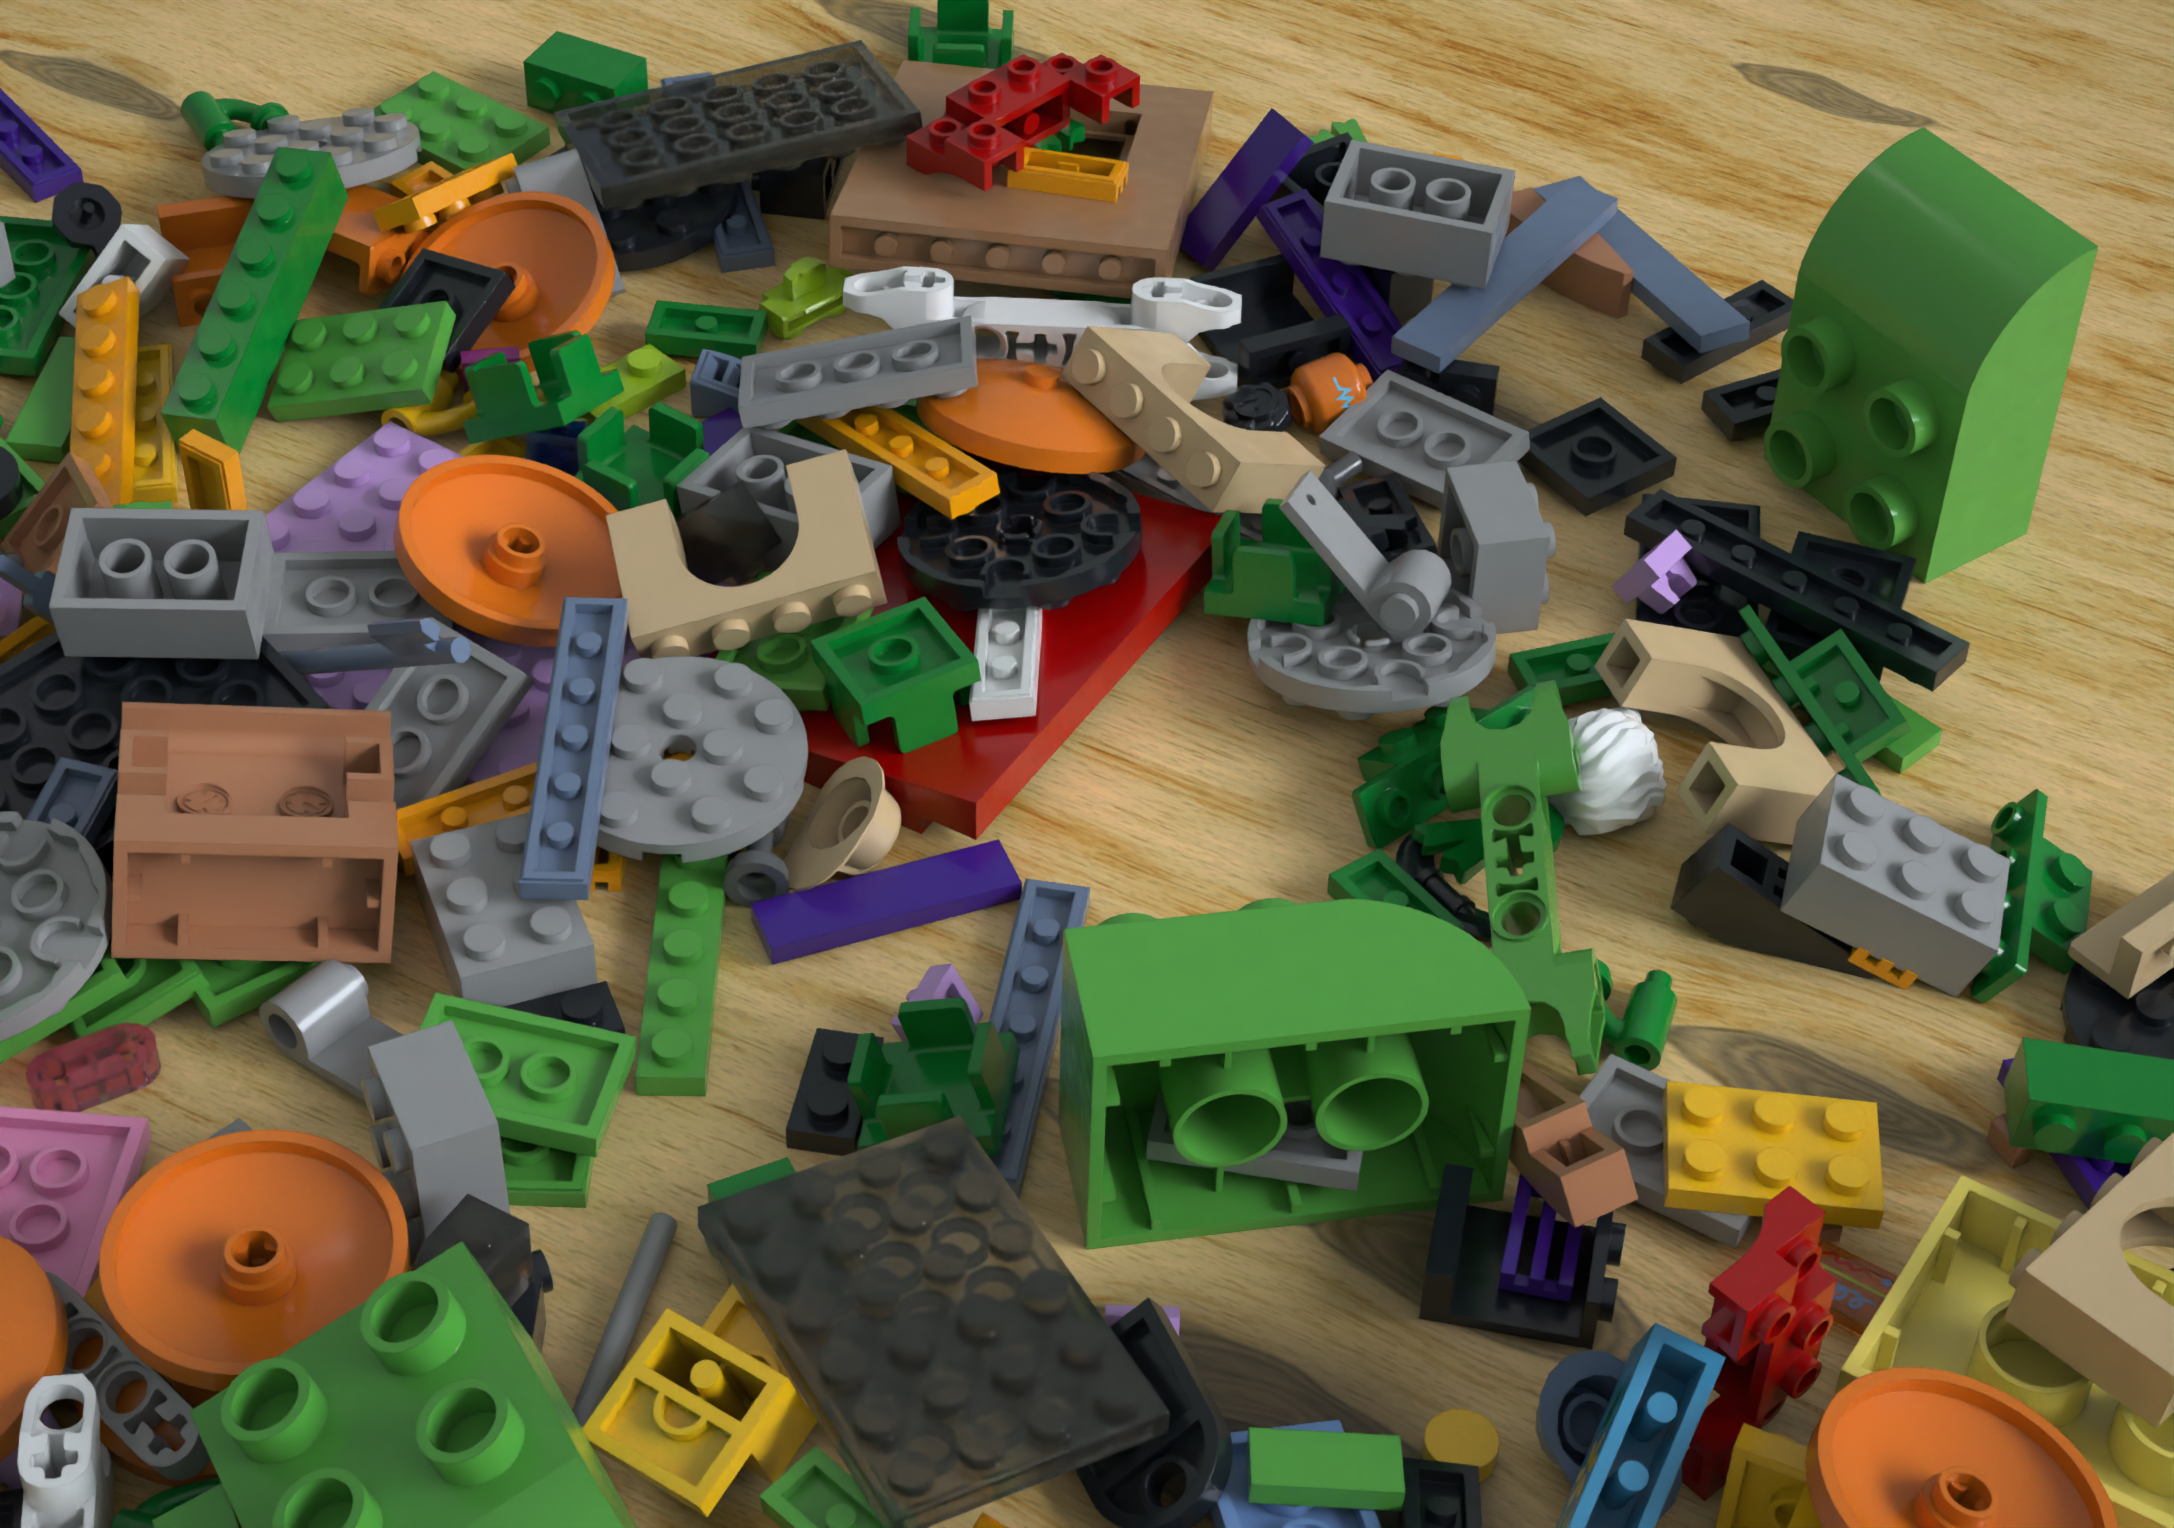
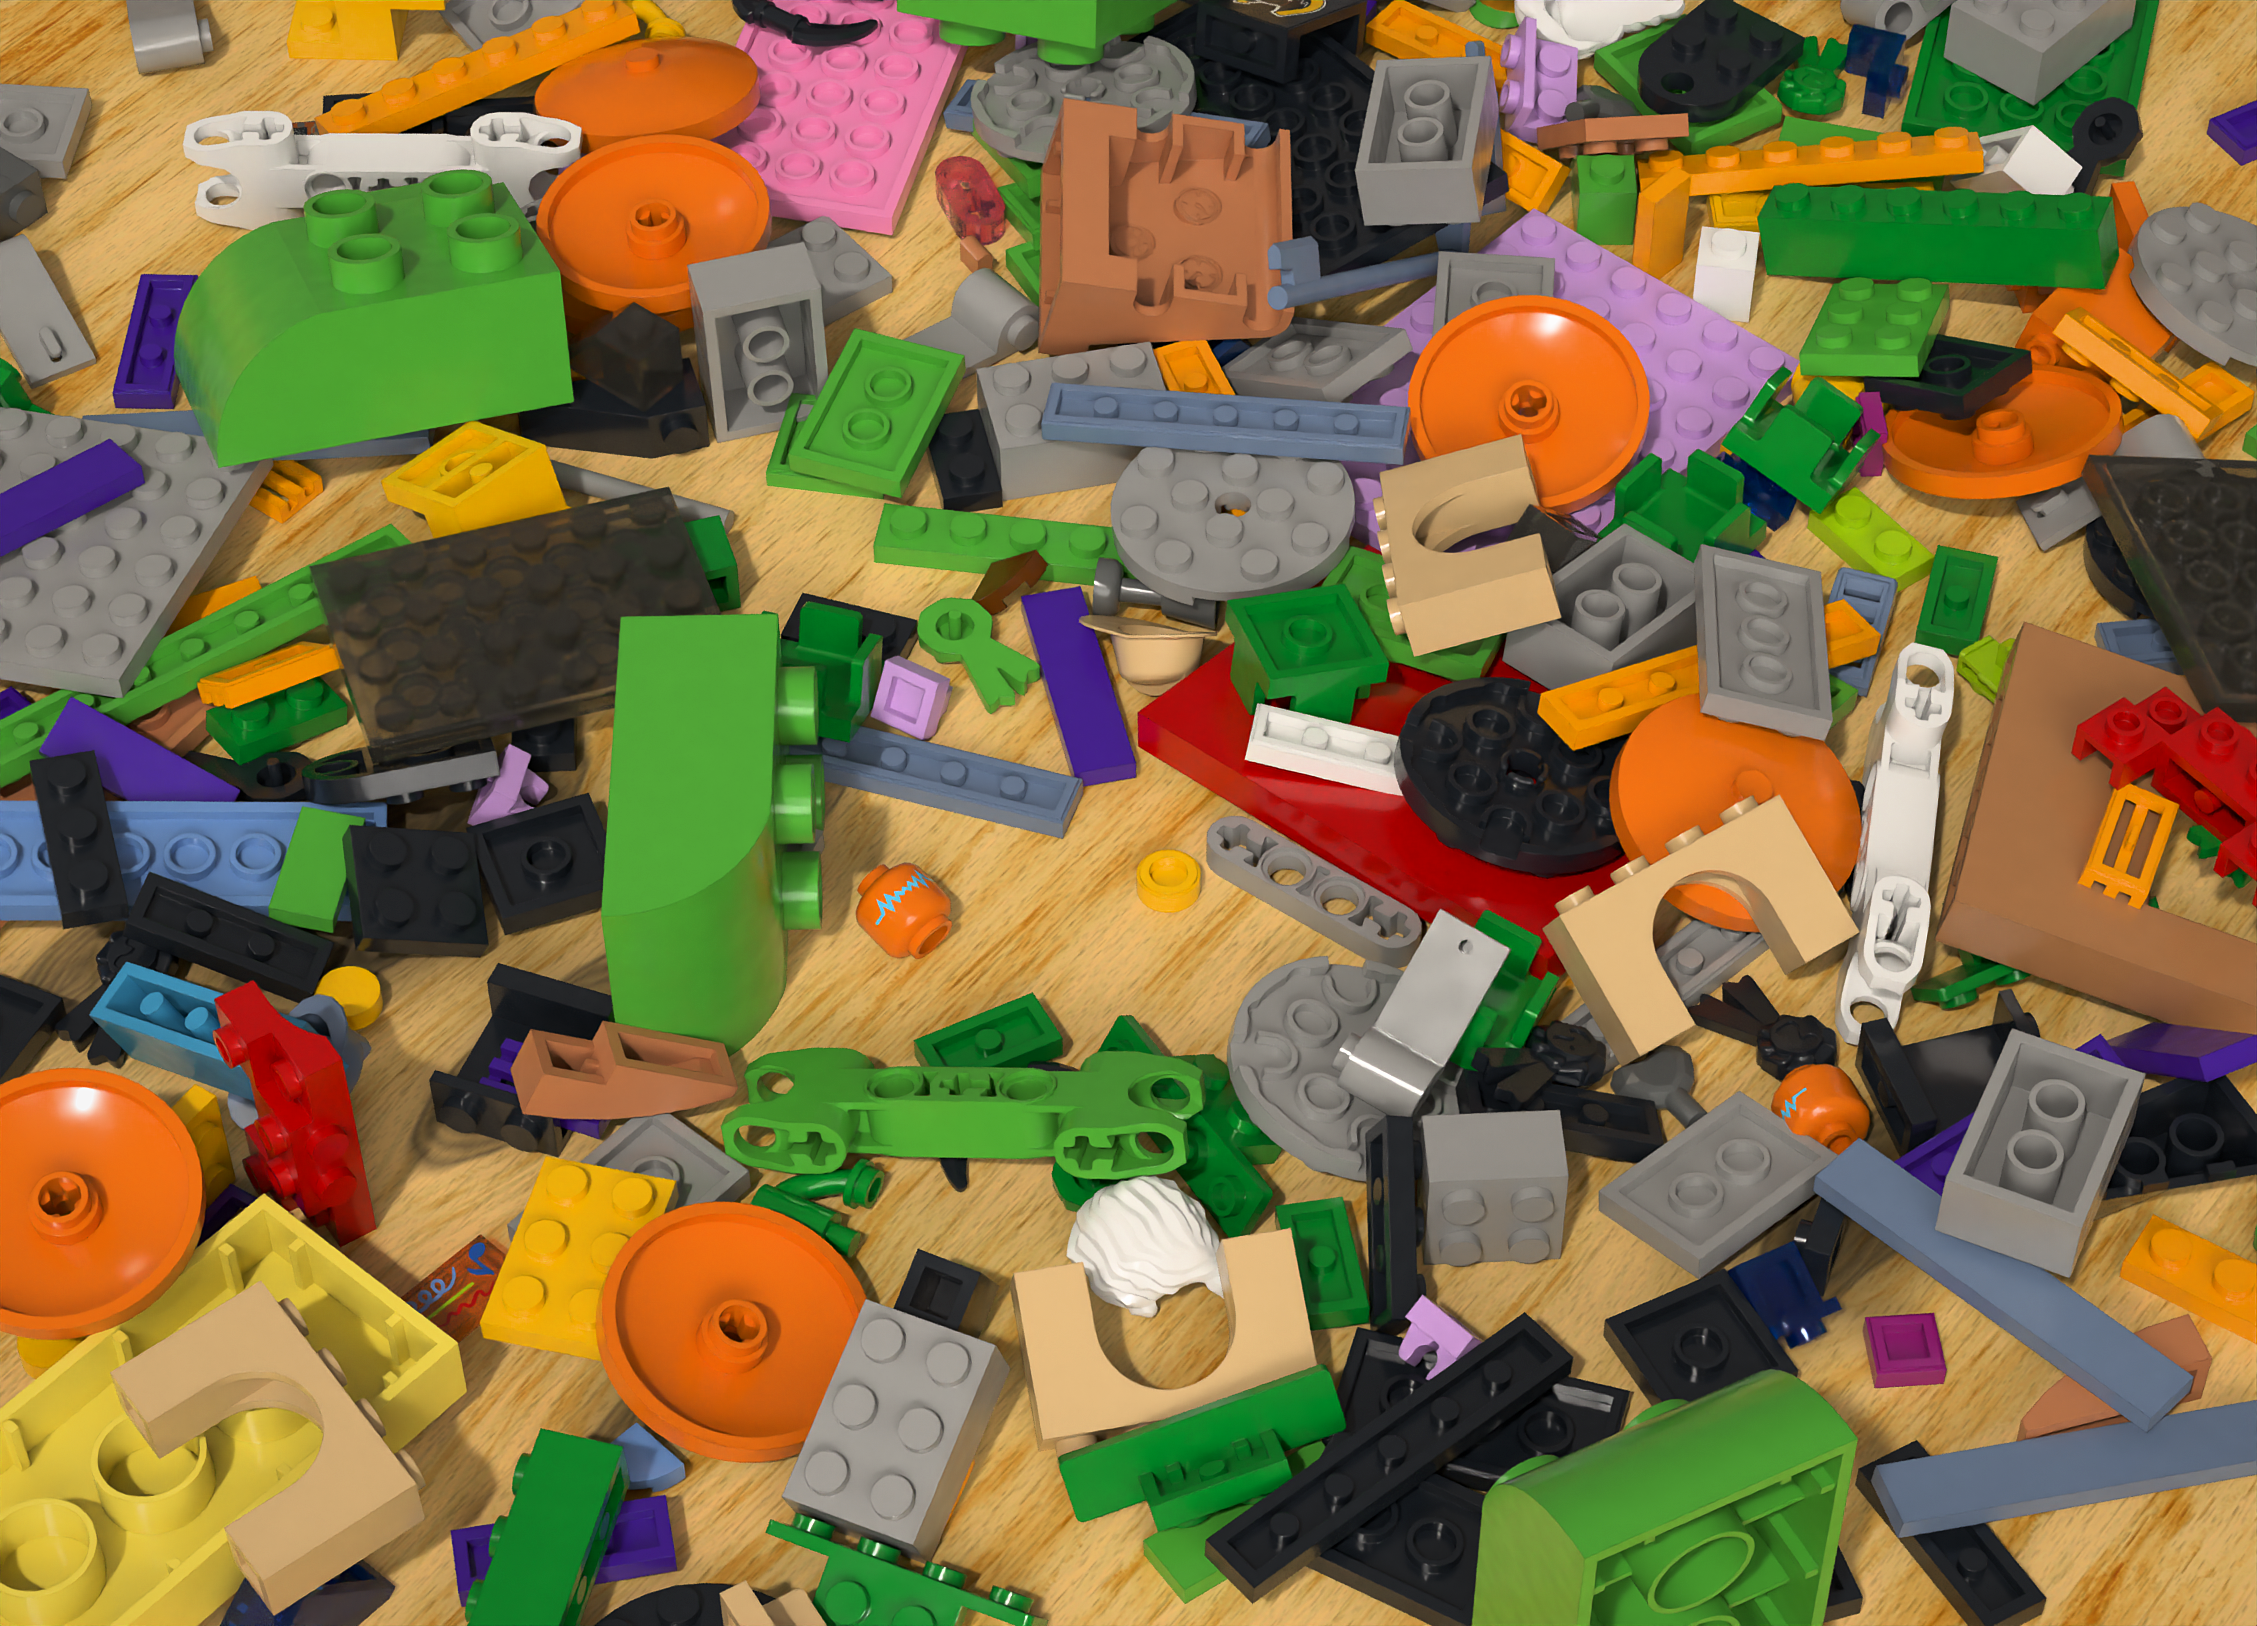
camera: 100 degrees right, 5 degrees up
none -> black plate [342,825,489,958]
none -> black plate [466,793,606,935]
none -> orange dish [596,1201,867,1463]
none -> medium blue tile [610,1422,686,1492]
none -> bright green piece [917,597,1040,714]
none -> nougat piece [960,235,993,273]
none -> reddish brown tile [971,550,1048,616]
none -> yellow tile [1136,849,1201,913]
none -> light grey beam [1206,816,1422,968]
none -> black plate [1365,1115,1426,1336]
none -> white slope [1693,226,1760,323]
none -> clear blue bracket [1727,1241,1842,1350]
none -> magenta tile [1863,1313,1947,1388]

